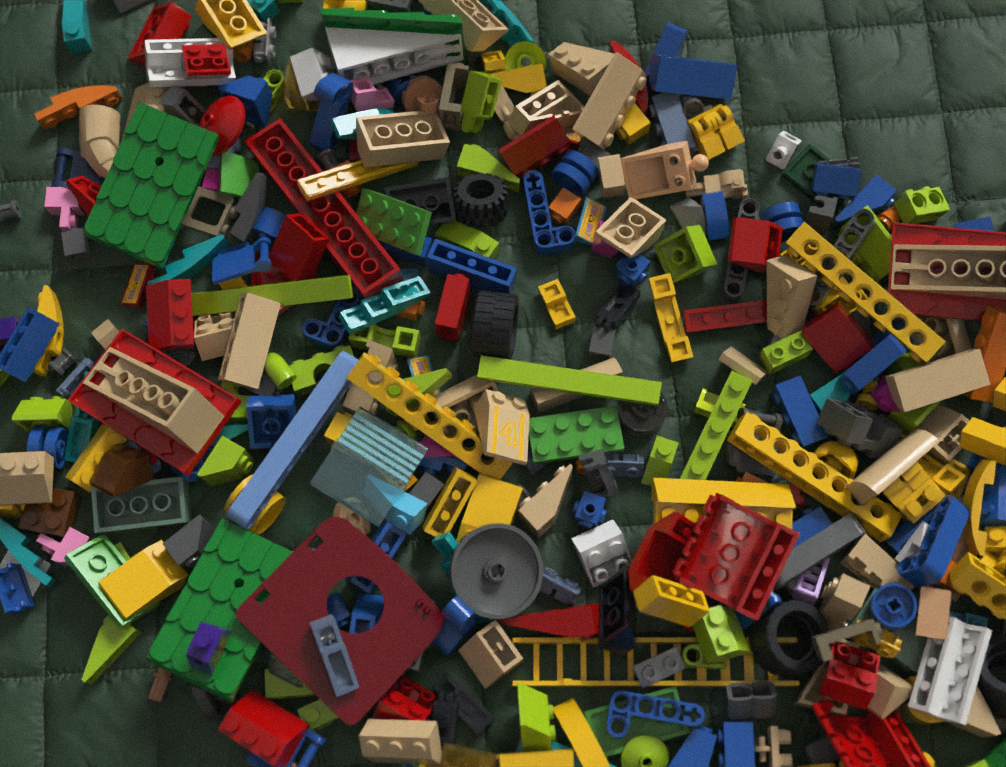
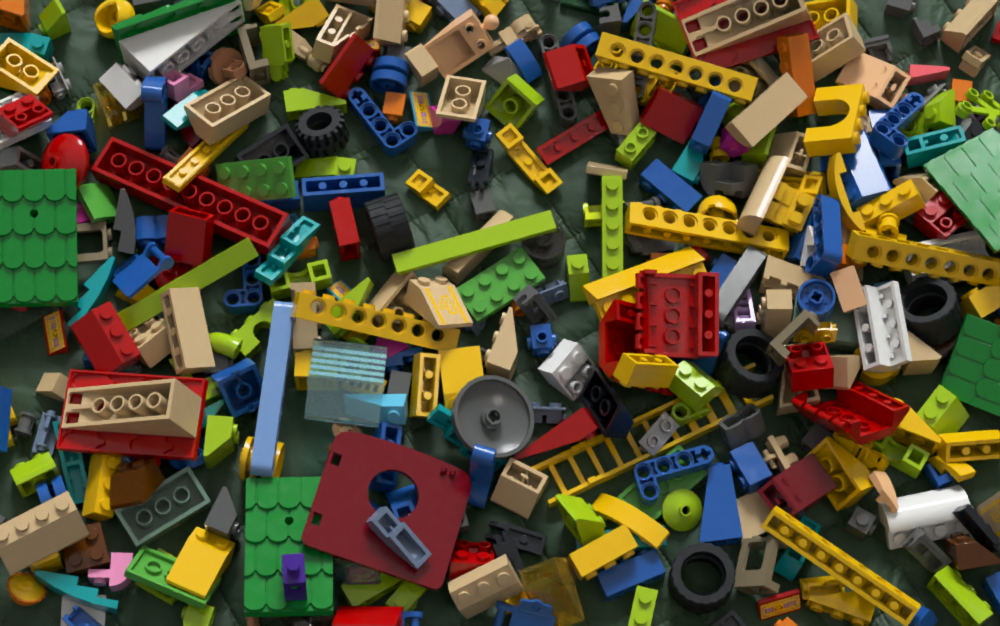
camera: 35 degrees left, 5 degrees down
dark grey brick [817,398,873,446] -> none

